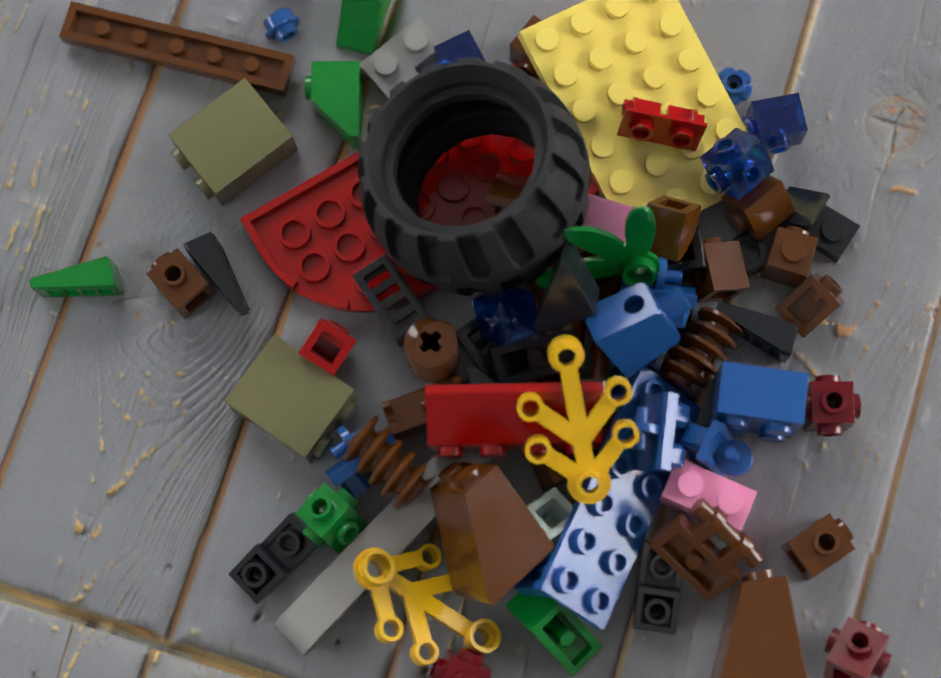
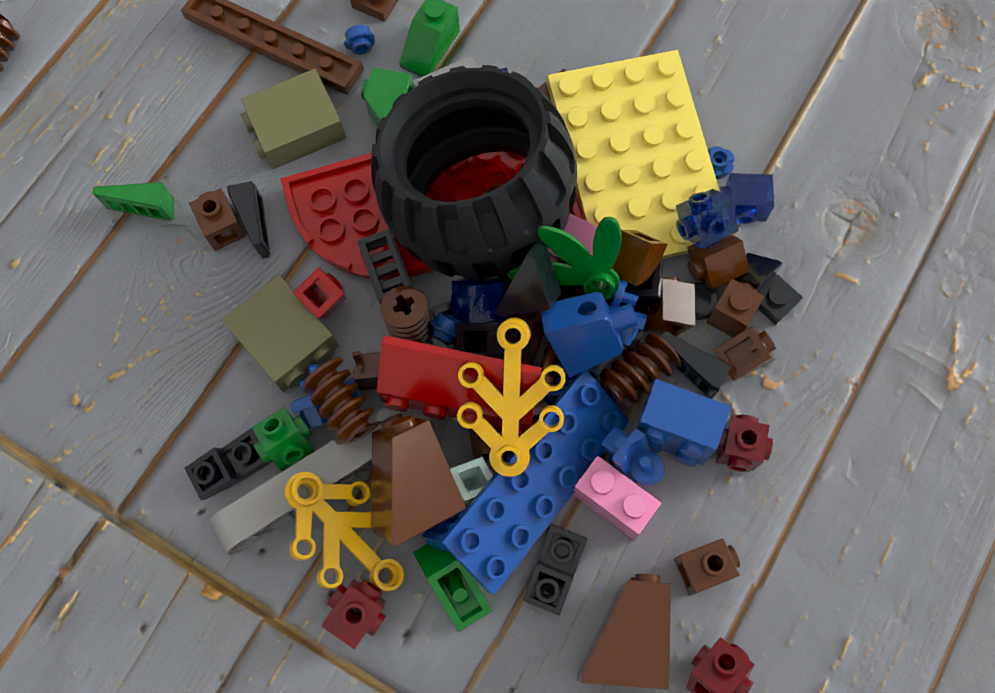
camera: 10 degrees right, 5 degrees down
red hinge [617,97,707,151] -> none
blue hips [622,392,690,472] -> none
reddish brown plate [649,498,763,601] -> none
none -> blue plate [430,312,461,343]

